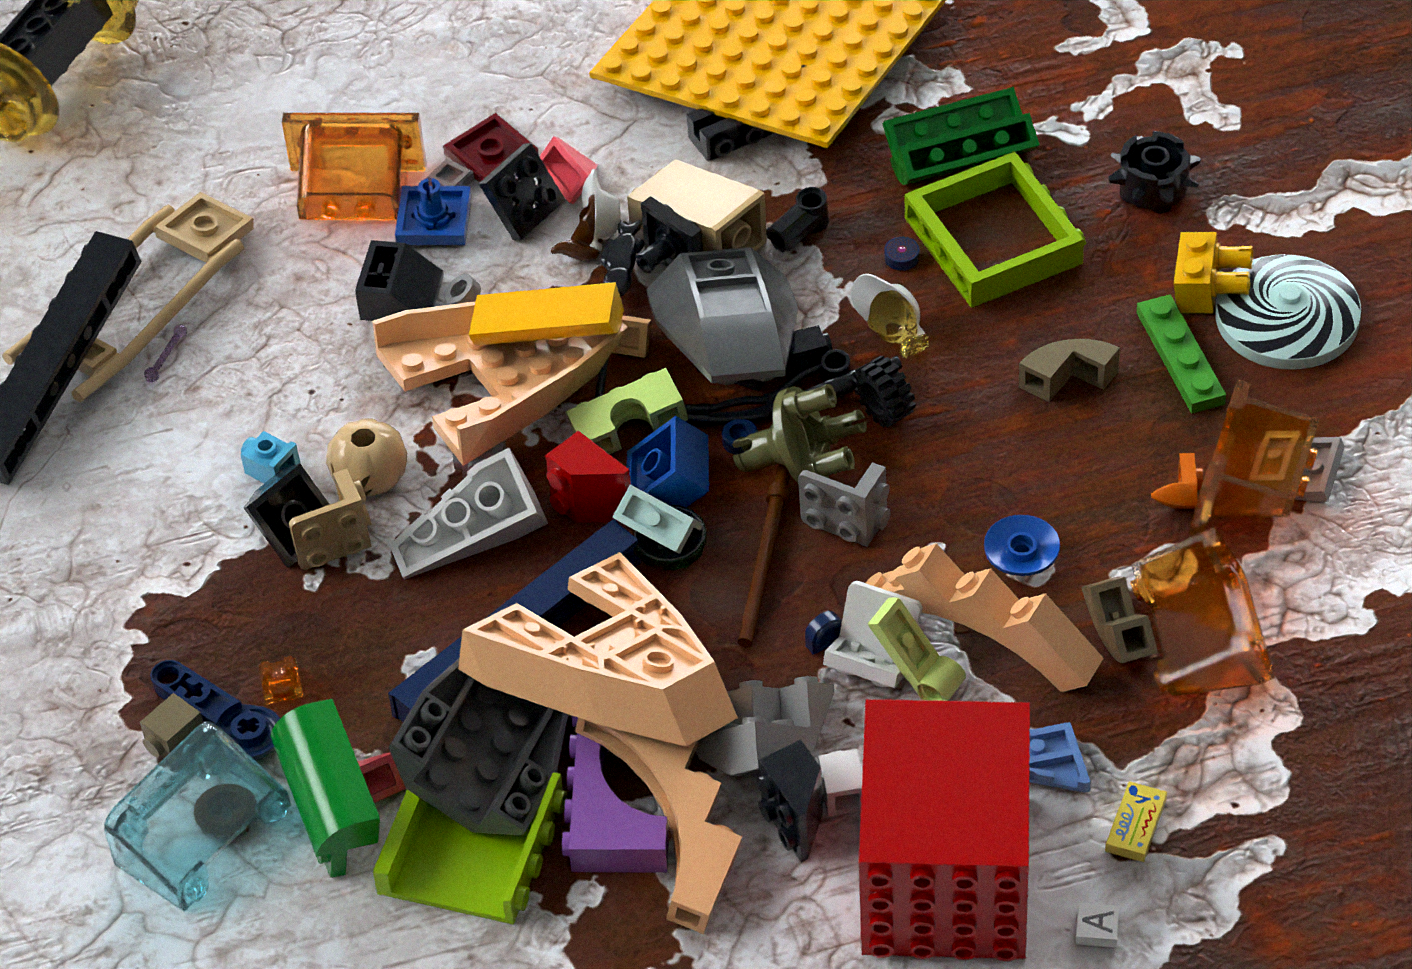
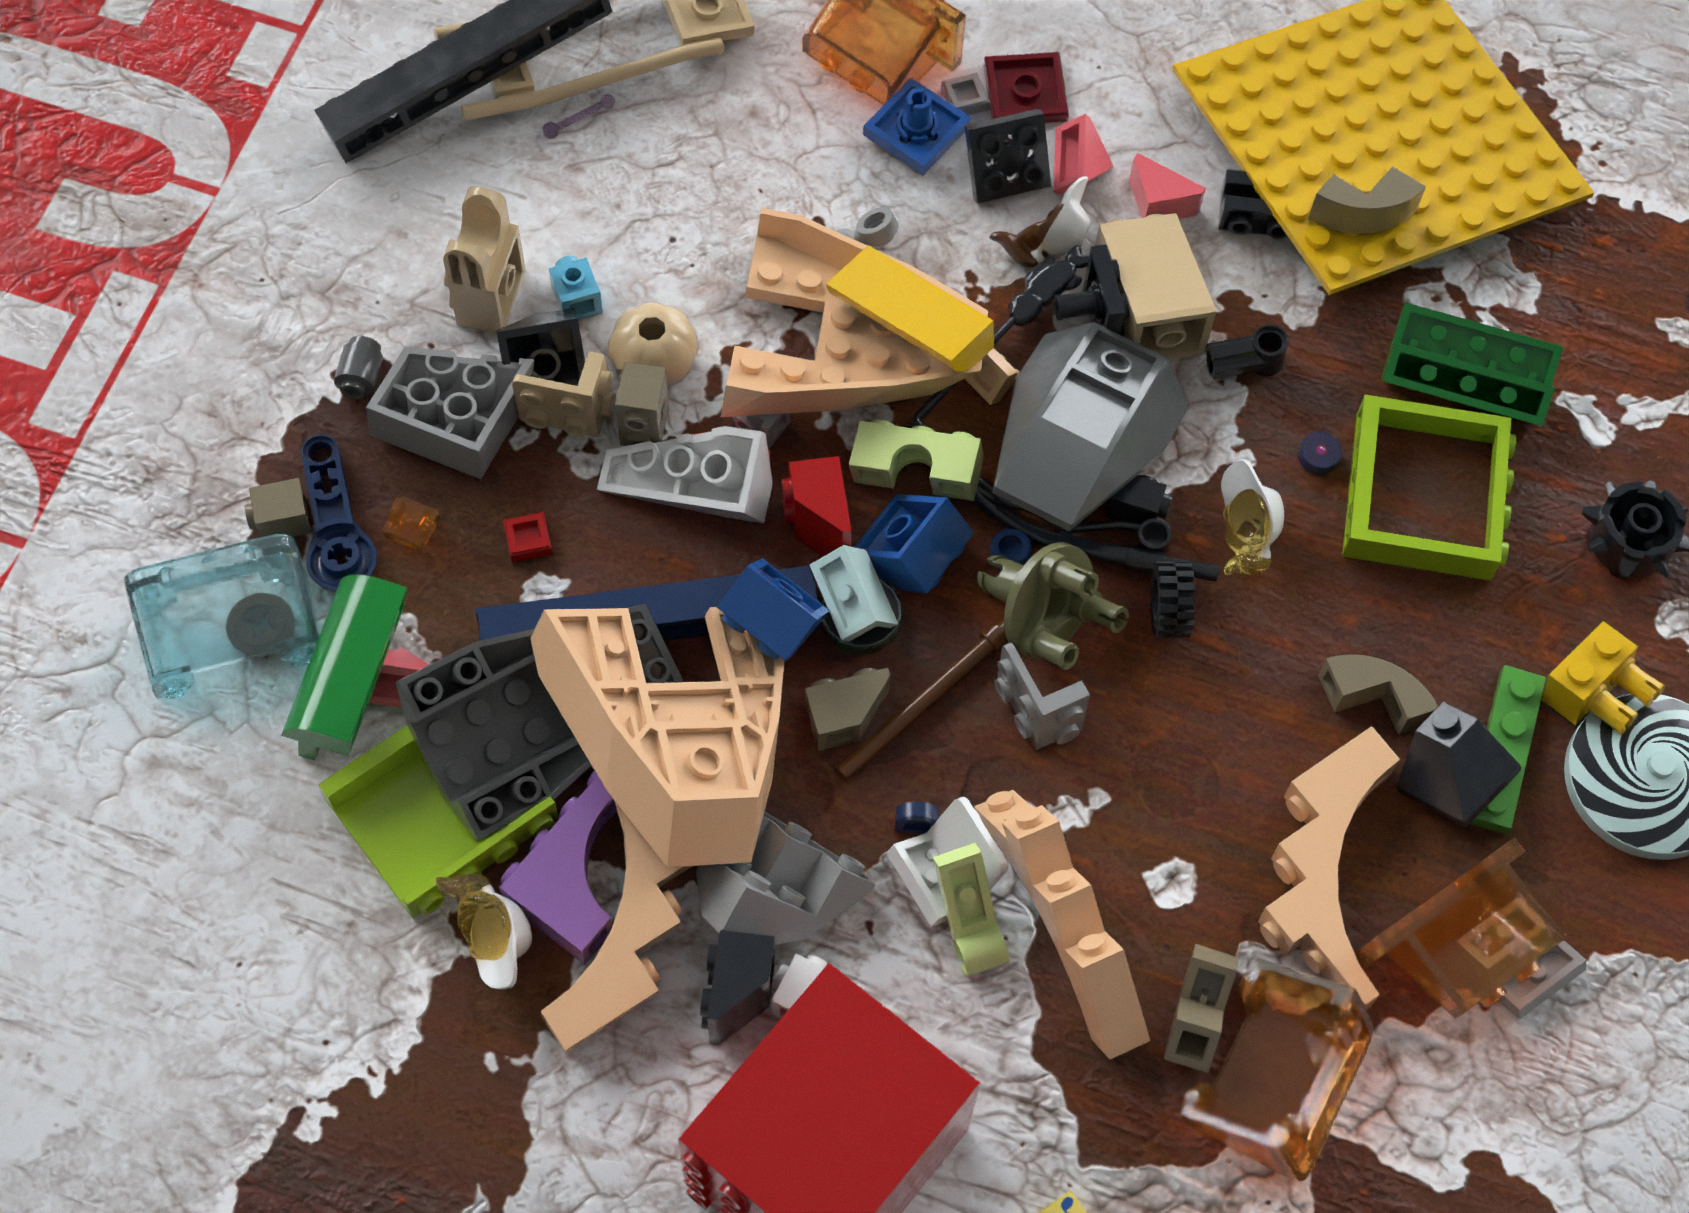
camera: 30 degrees right, 15 degrees up
black slope [355,240,444,321] -> none
blue dish [984,515,1060,576] -> none
medium blue wing [1029,722,1091,793] -> none
orange plate [1151,453,1203,509] -> none
none -> dark grey brick [334,336,383,399]
none -> light grey wedge [366,347,534,479]
none -> clear yellow hair [435,873,532,989]
none -> tan brick [443,186,526,334]
none -> red tile [503,512,553,563]
none -> dark tan brick [615,362,669,446]
none -> blue slope [717,558,830,661]
none -> dark tan slope [805,668,890,751]
none -> coral slope [1129,153,1206,219]
none -> light nougat arch [1258,726,1400,1017]
none -> dark tan brick [1308,166,1426,234]
none -> black slope [1396,702,1521,828]

